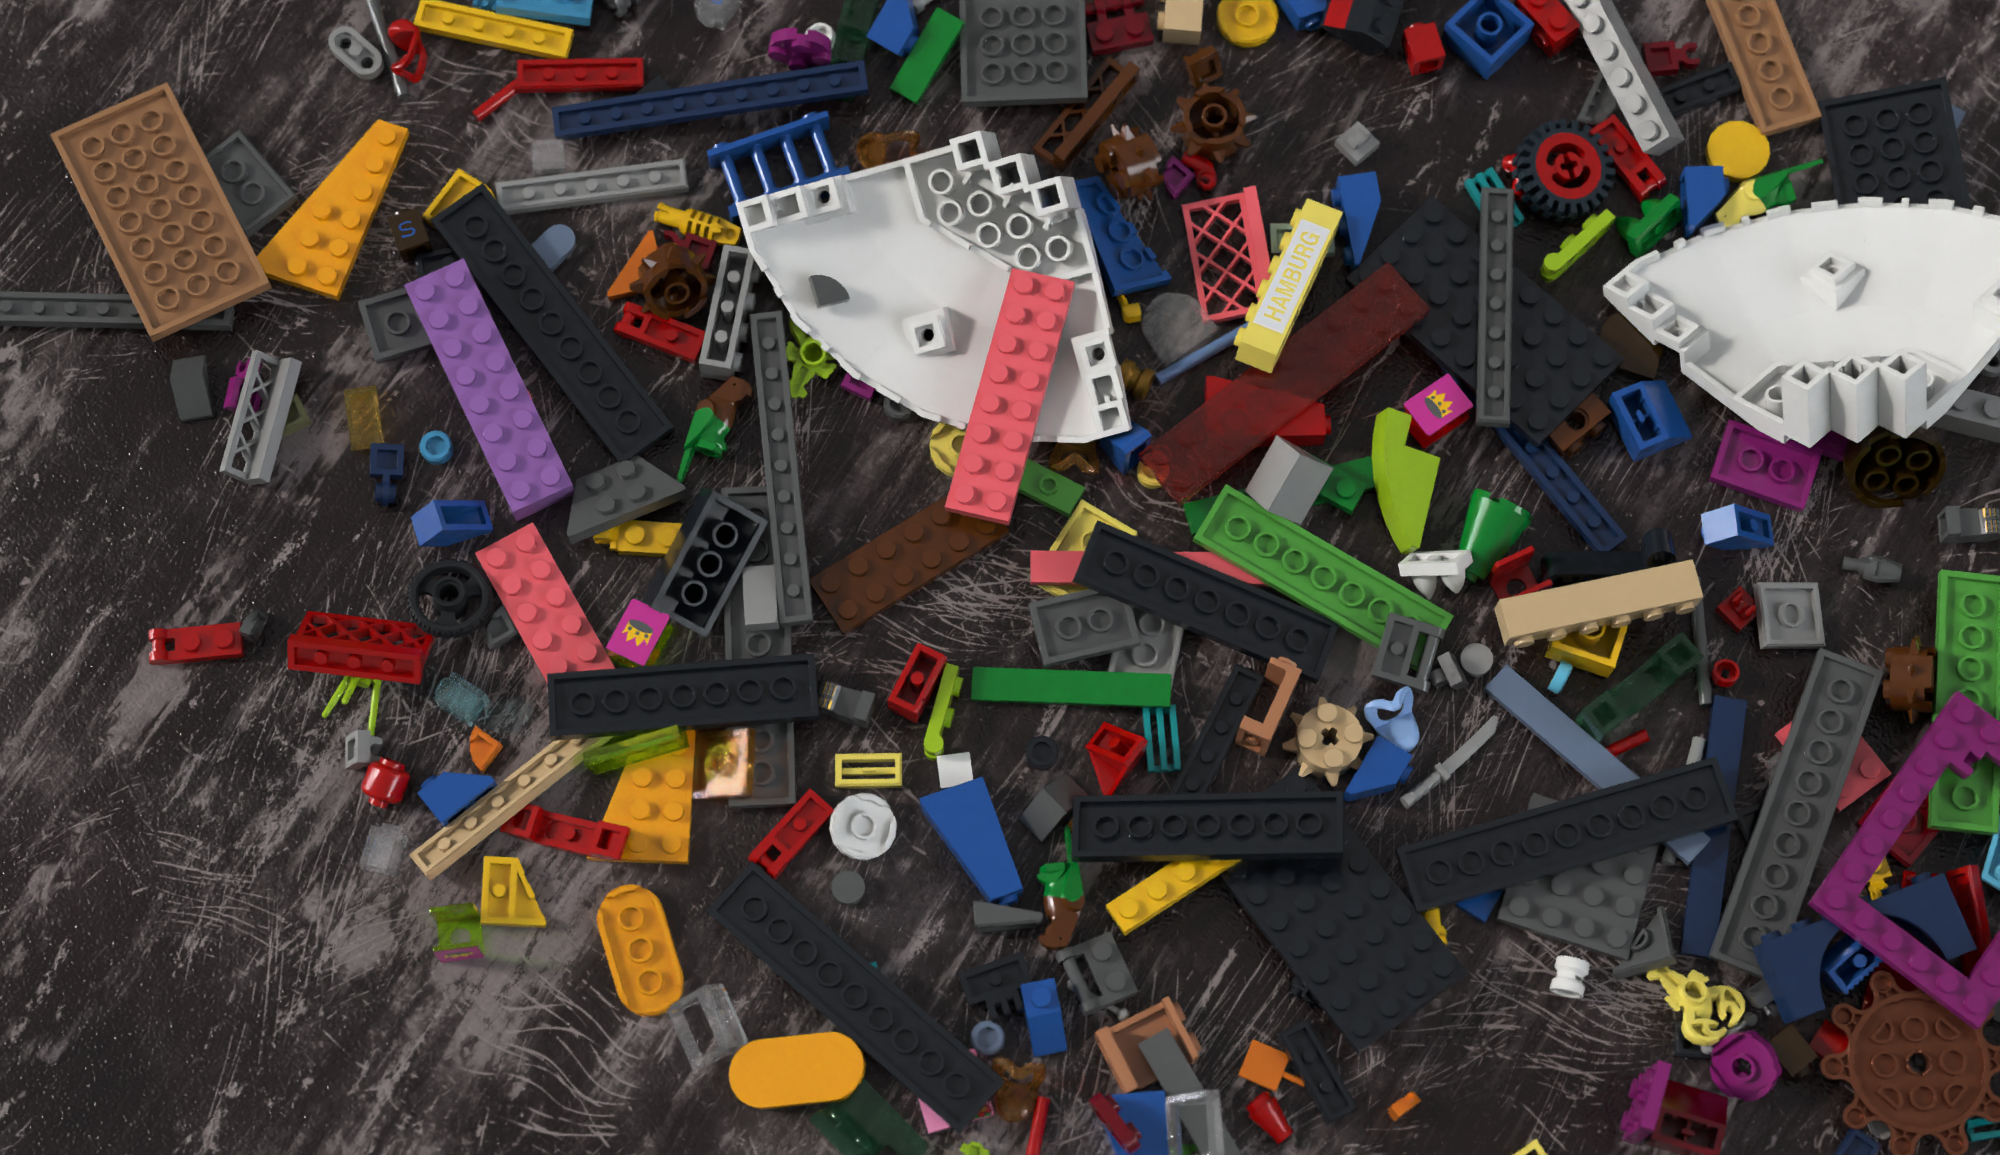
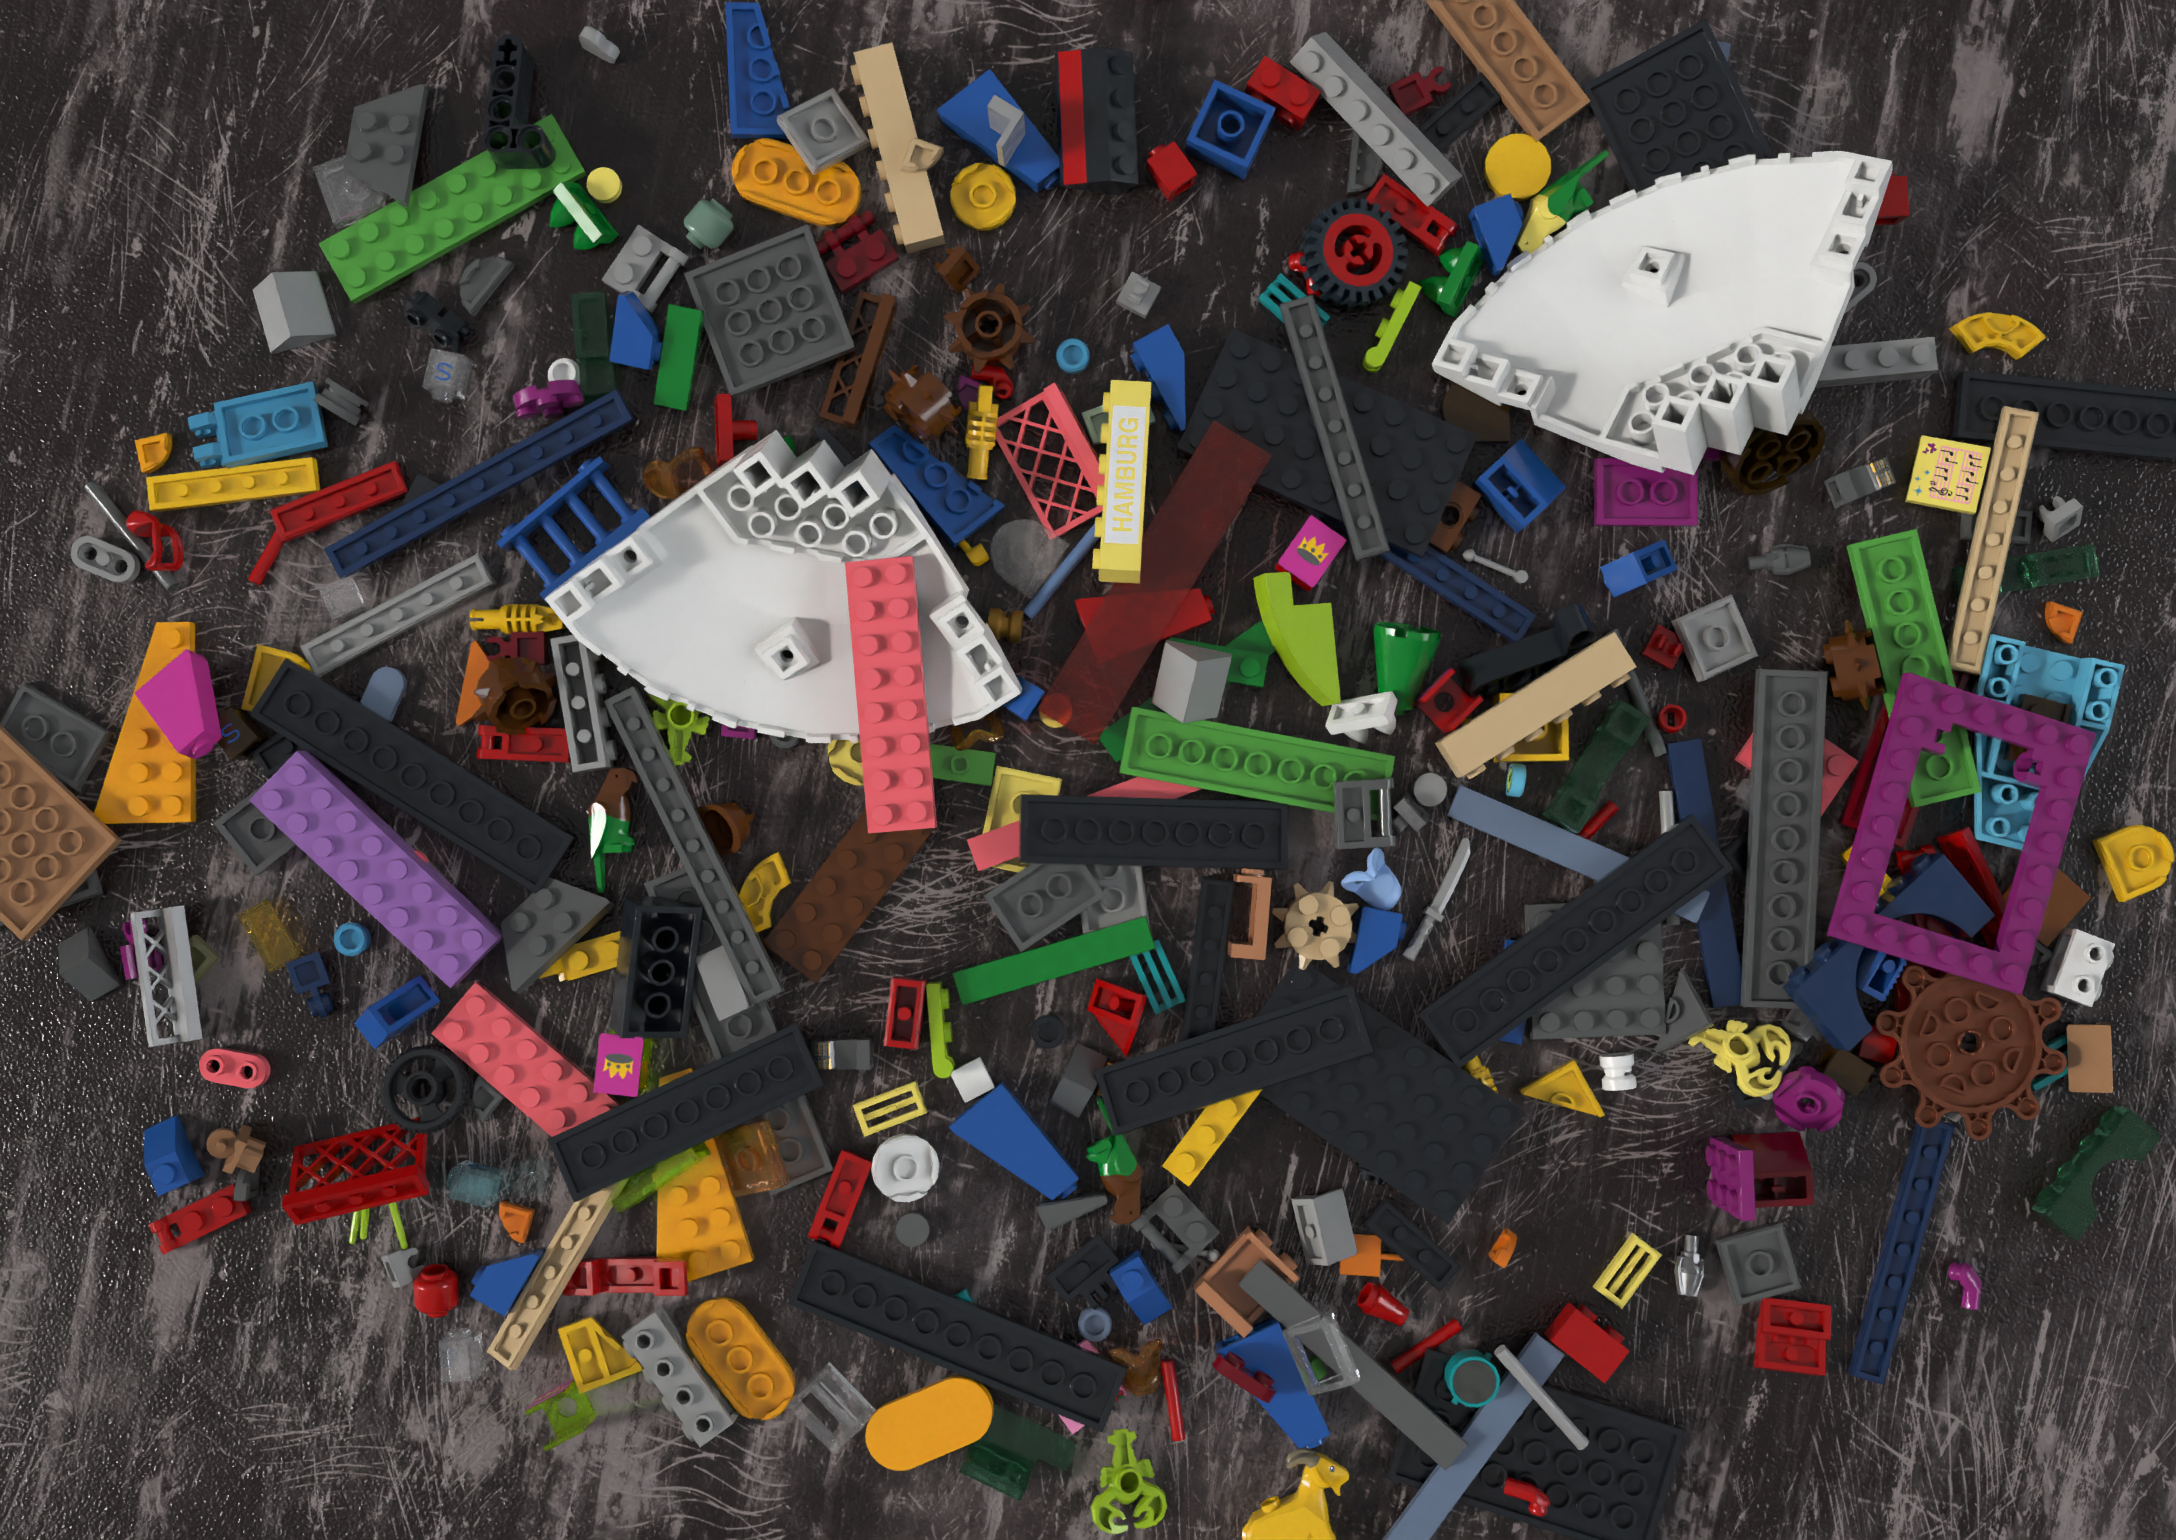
camera: 20 degrees left, 15 degrees up
dark grey tile [808,275,850,309] -> none
none -> dark pink slope [135,649,222,759]
none -> blue slope [144,1115,205,1196]
none -> coral plate [199,1047,270,1088]
none -> medium nougat hips [206,1124,266,1174]
none -> light grey brick [621,1305,738,1447]
none -> reddish brown piece [696,801,754,856]
none -> red tile [714,394,757,466]
none -> yellow tile [739,852,791,932]
none -> yellow hinge [965,385,999,480]
none -> dark azure tile [1056,338,1089,374]
none -> light grey panel [1291,1189,1357,1266]
none -> light grey hinge [1463,549,1528,584]
none -> yellow tile [1519,1059,1605,1117]

